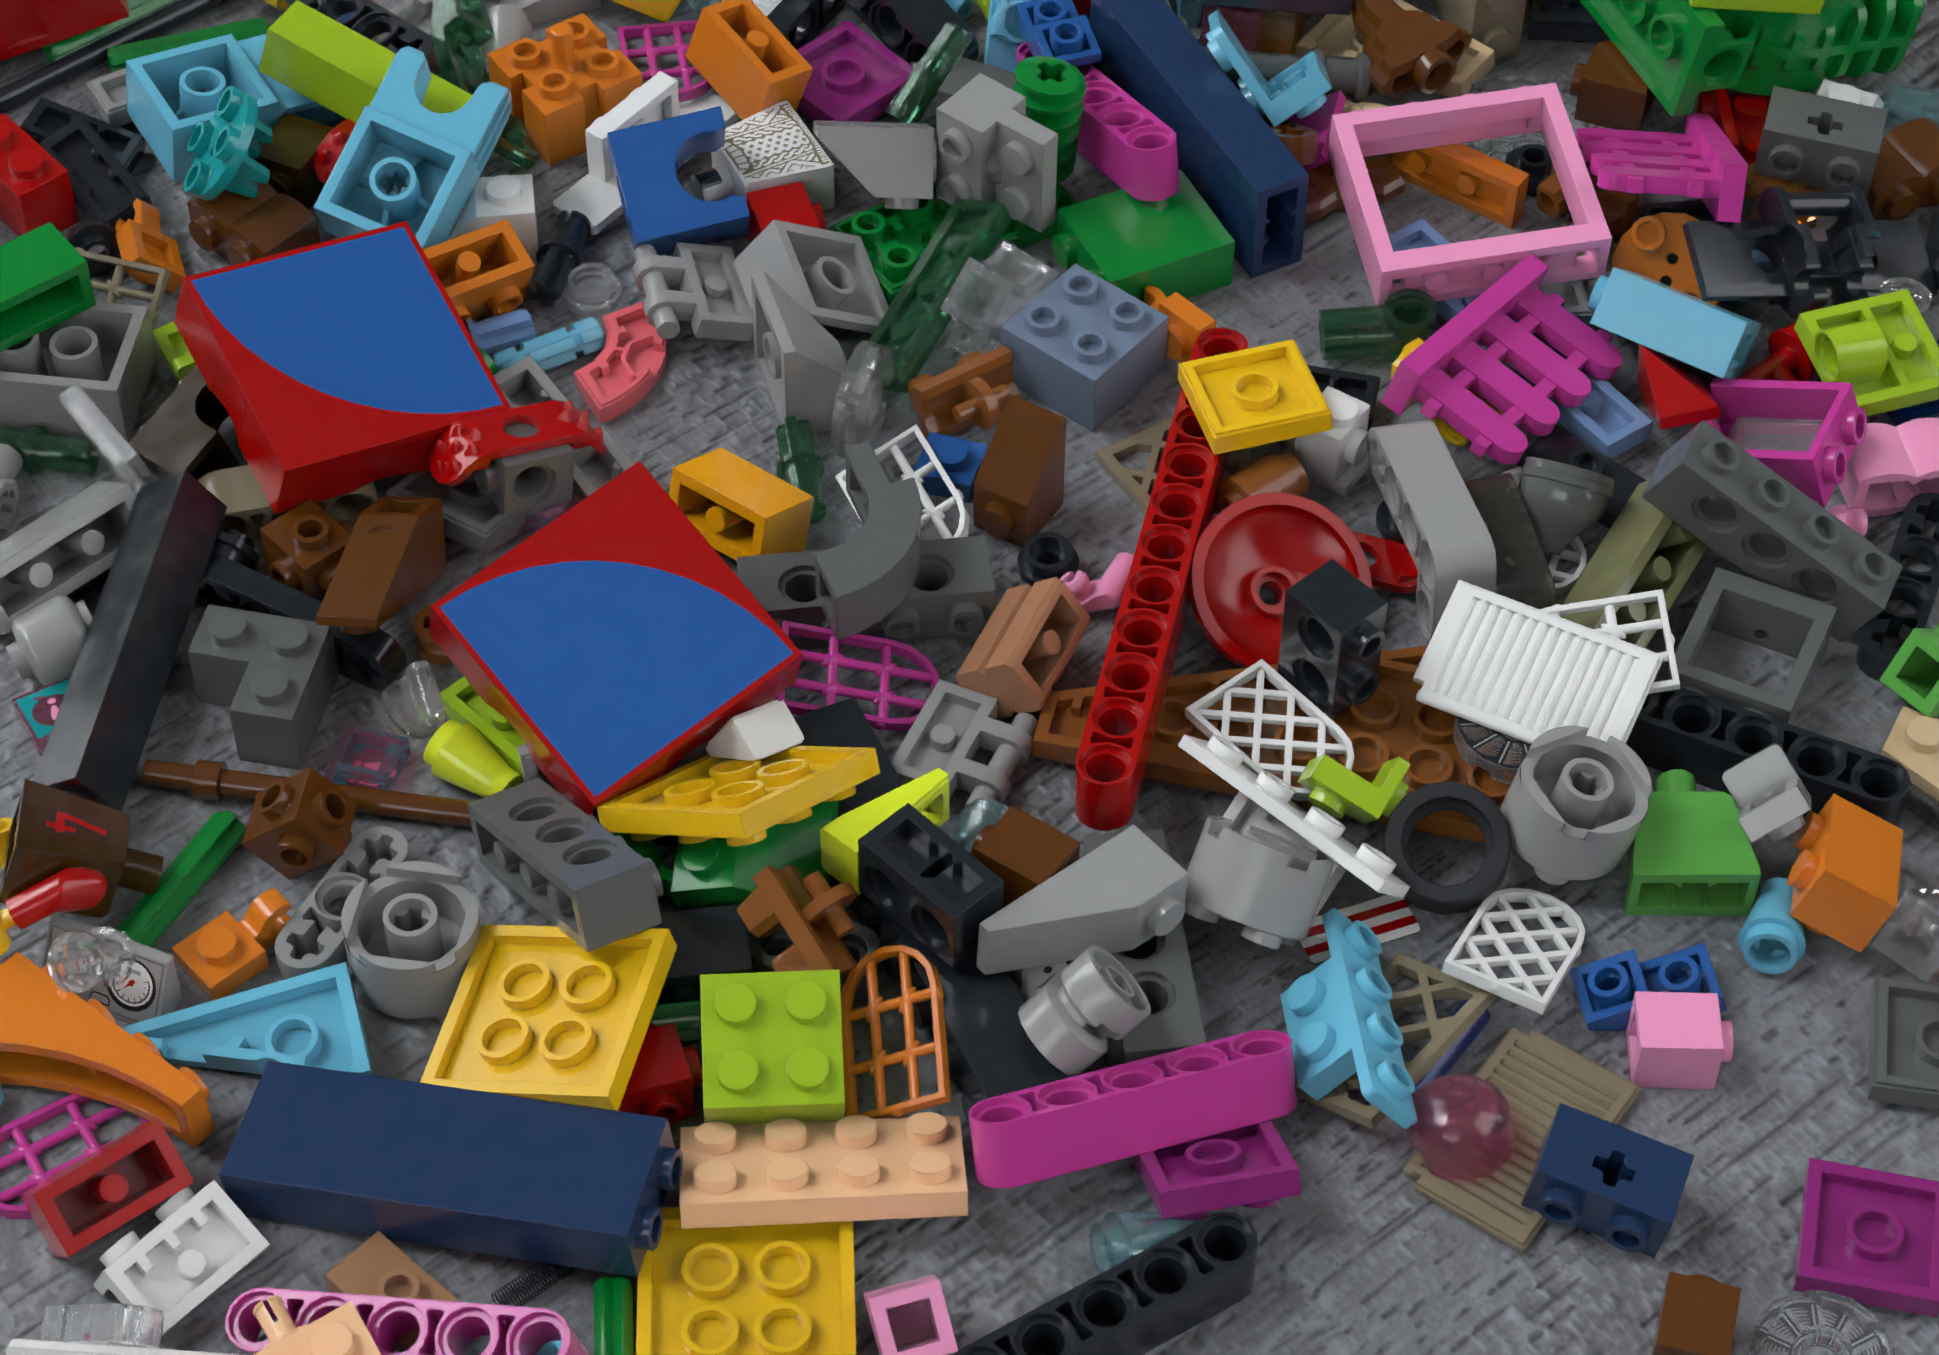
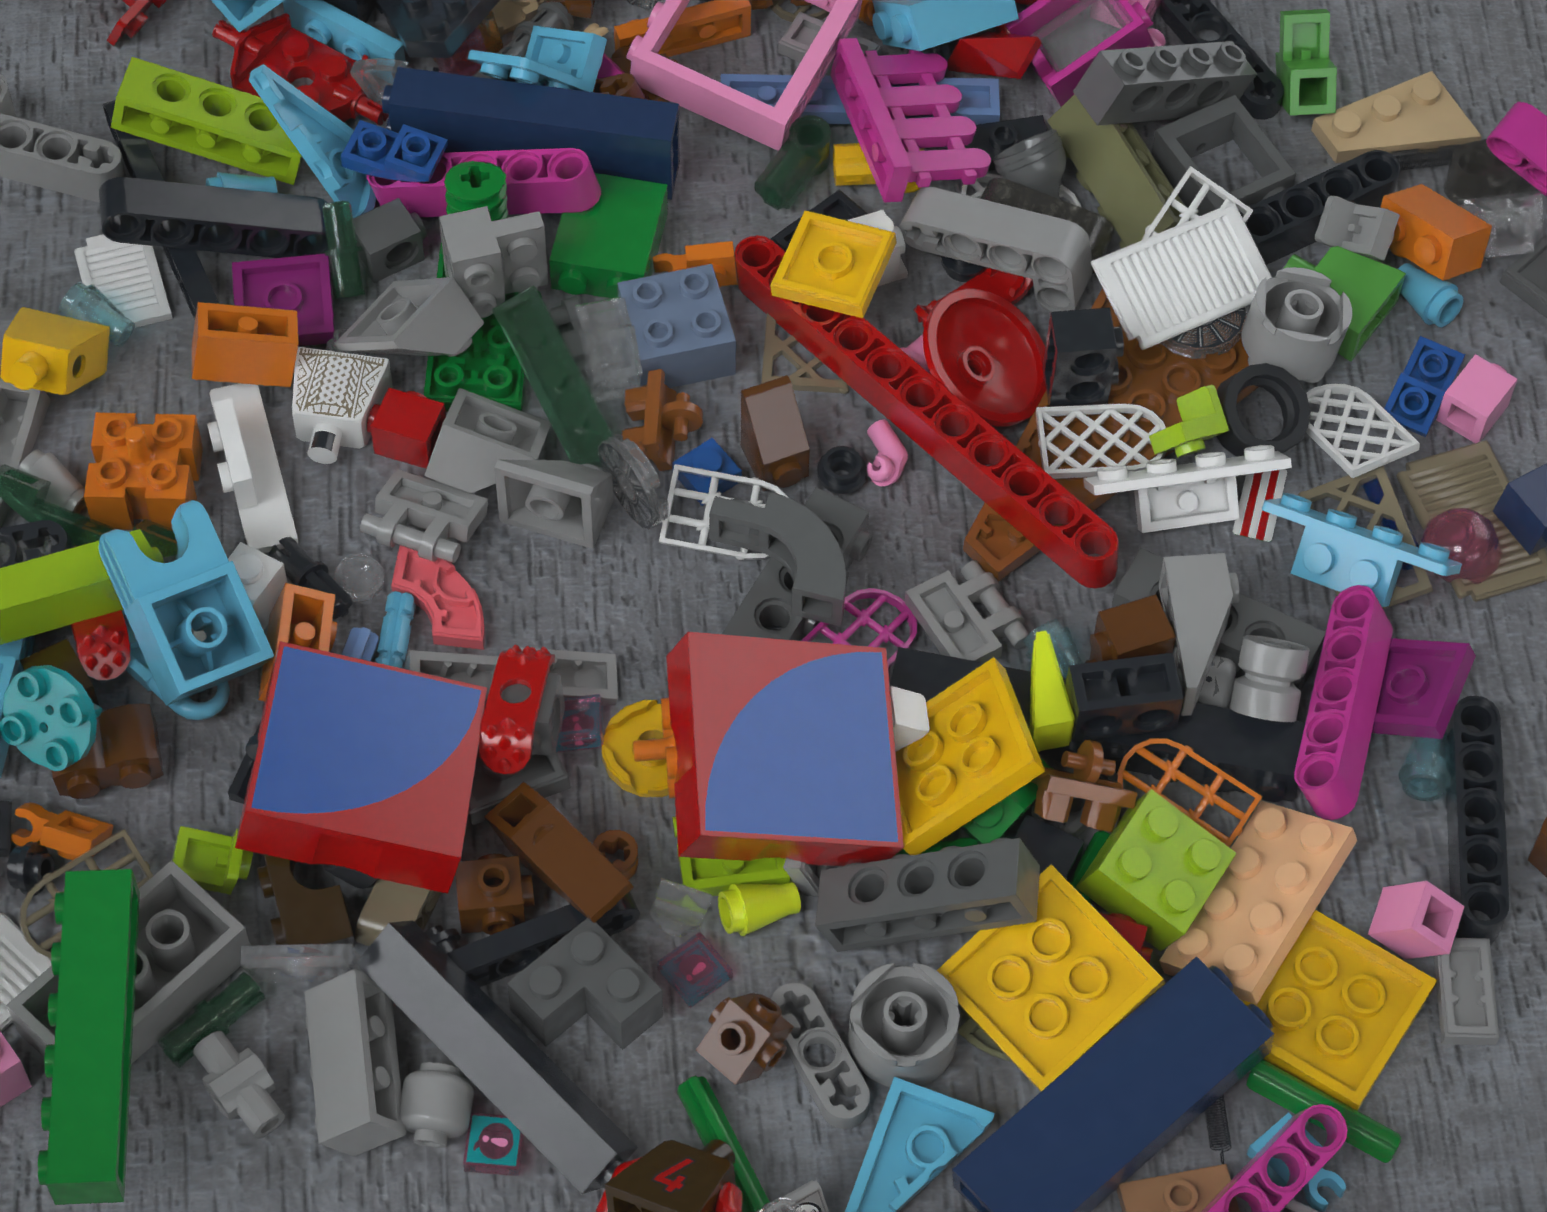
camera: 55 degrees left, 10 degrees up
reddish brown bar [142,759,473,827] -> none
orange plate [172,888,291,1001] -> none
blue piece [607,106,750,255] -> none
dark pink window [617,20,712,102] -> none
light orange brick [669,447,814,561] -> none
clear green axle [776,415,826,525] -> none
nougat brick [956,577,1091,719] -> none
light grey brick [1185,815,1334,949] -> none
dark orange brick [1217,452,1309,513] -> none

